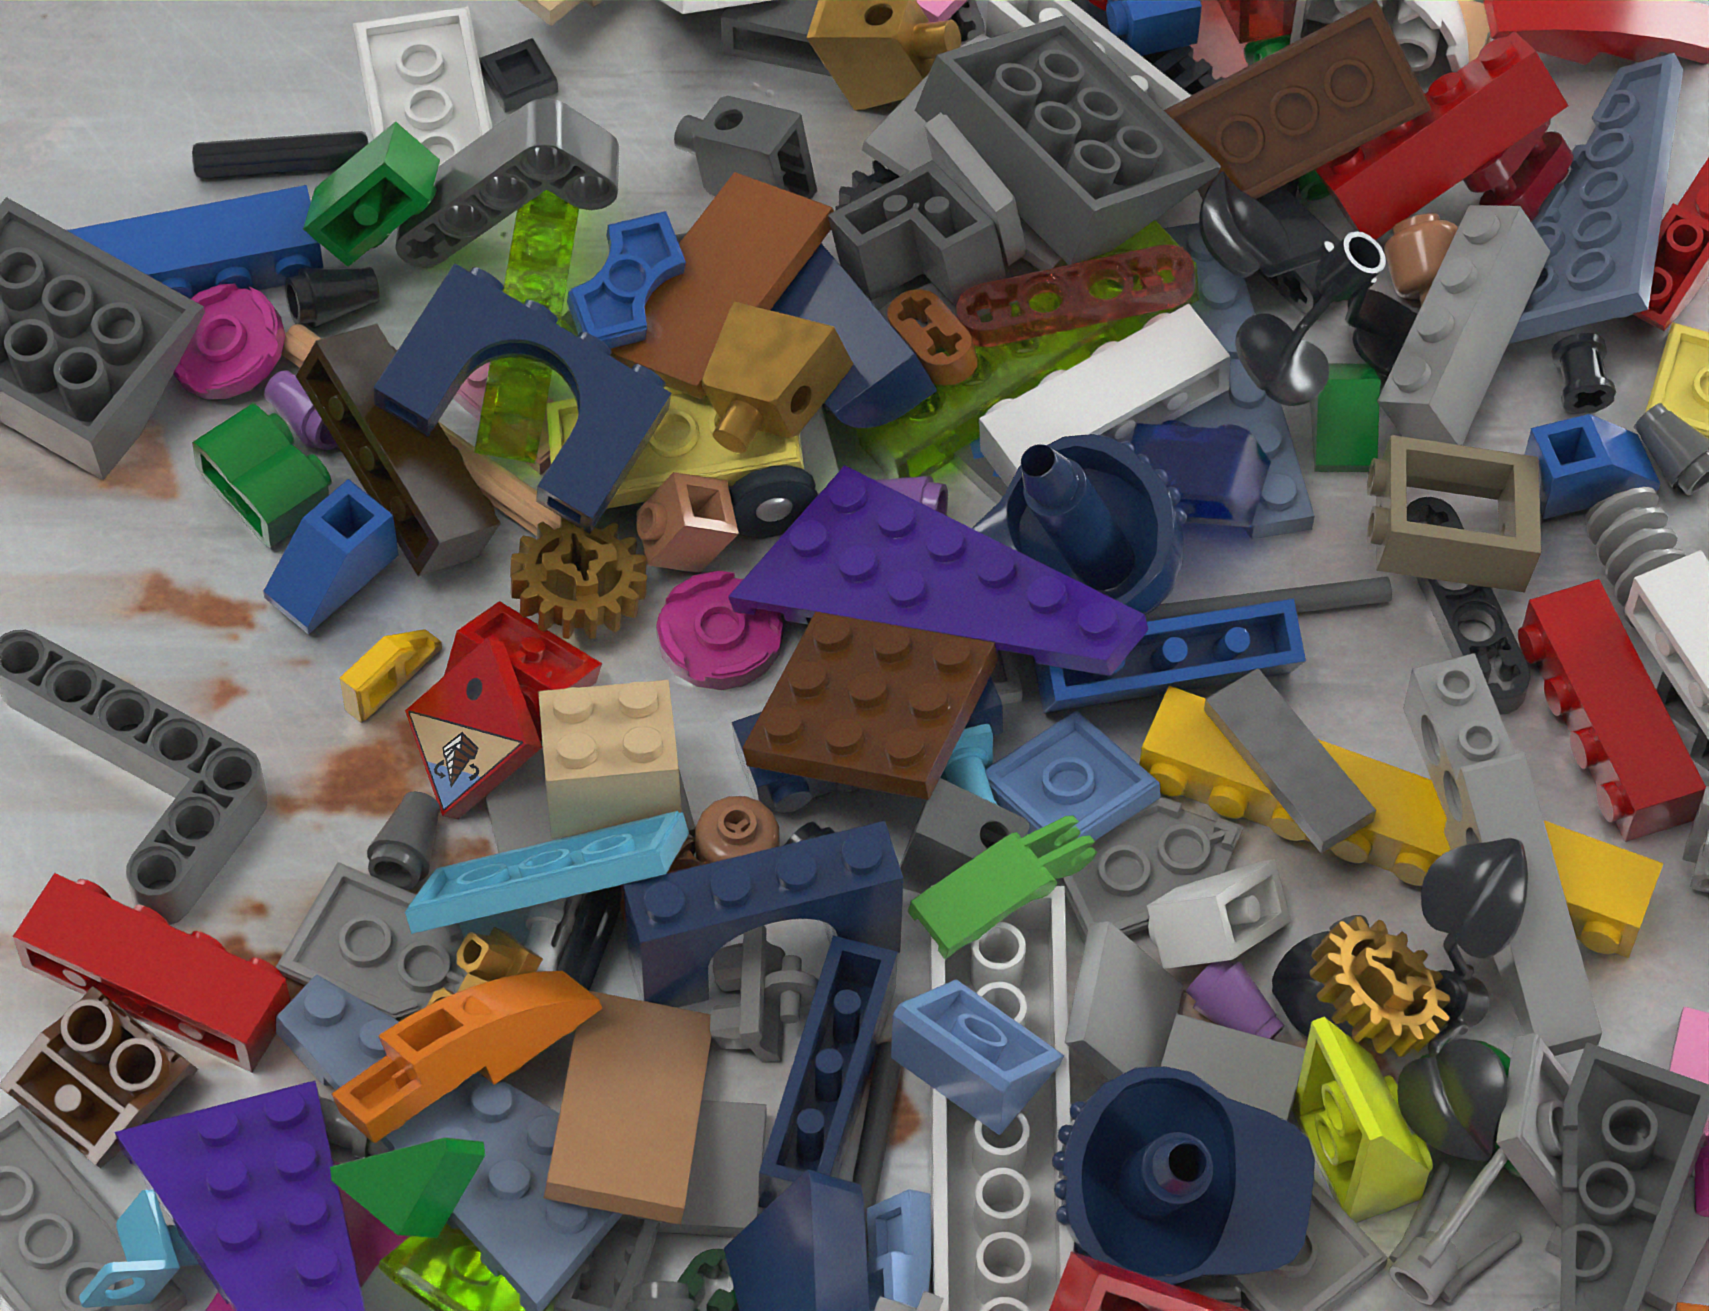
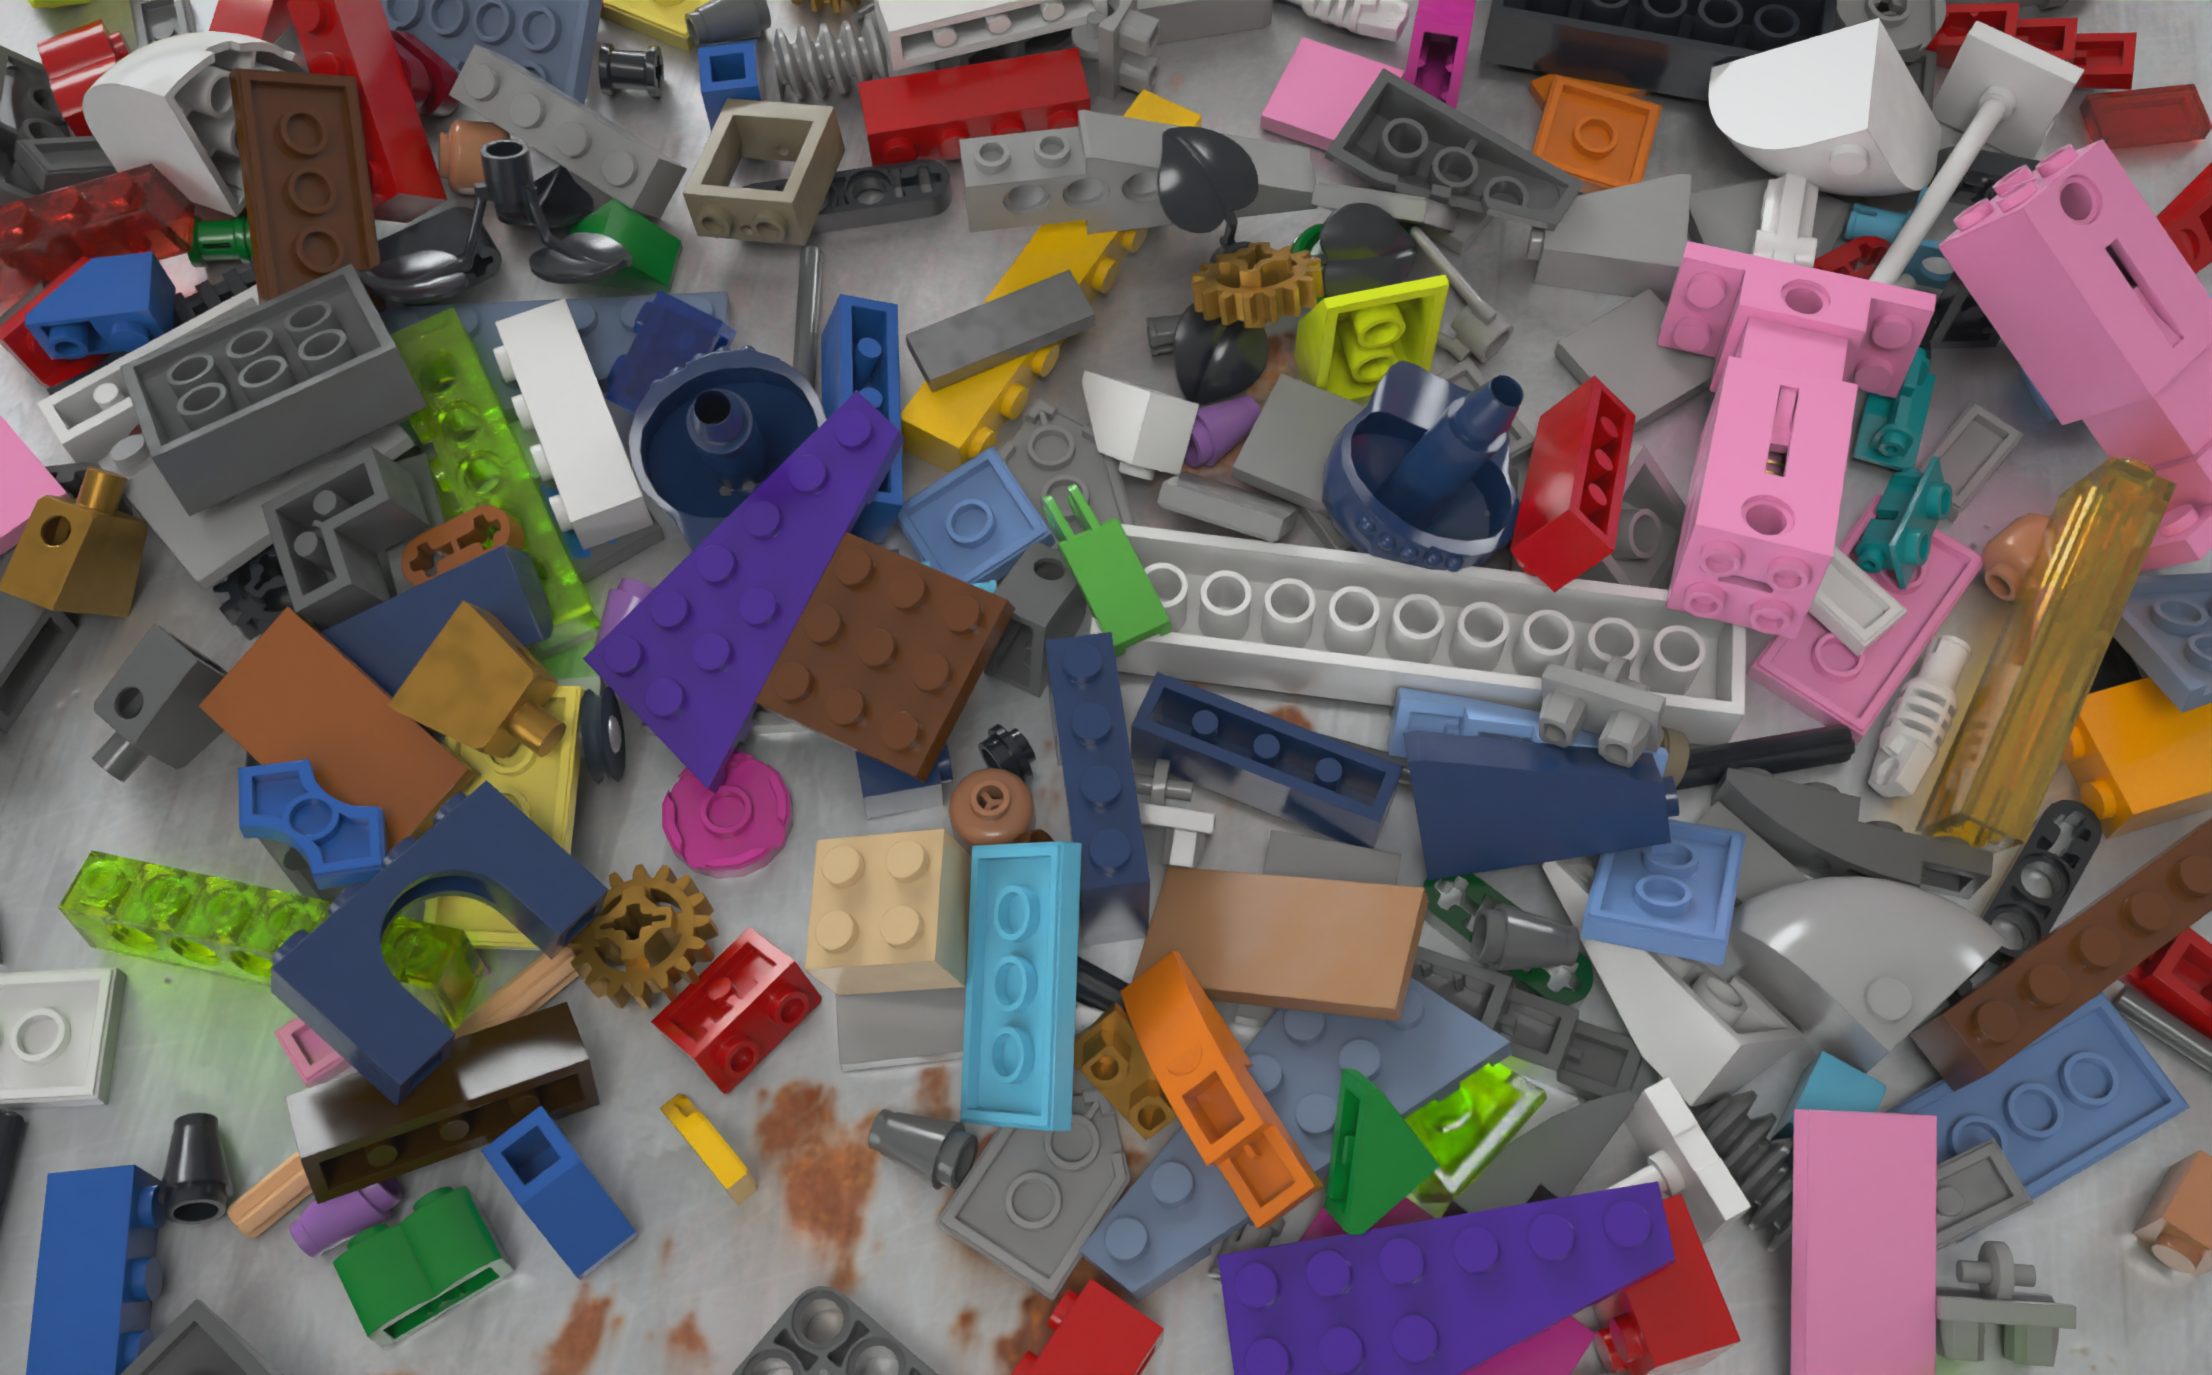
camera: 80 degrees left, 5 degrees up
dark pink tile [173,284,285,399] -> none
green brick [303,121,440,267] -> none
dark grey beam [395,98,619,267] -> none
red tile [405,638,543,820] -> none
nougat brick [636,472,739,573] -> none
medium blue slope [891,979,1065,1136] -> none
light grey tile [924,113,1026,266] -> none
clear red beam [956,245,1195,347] -> none

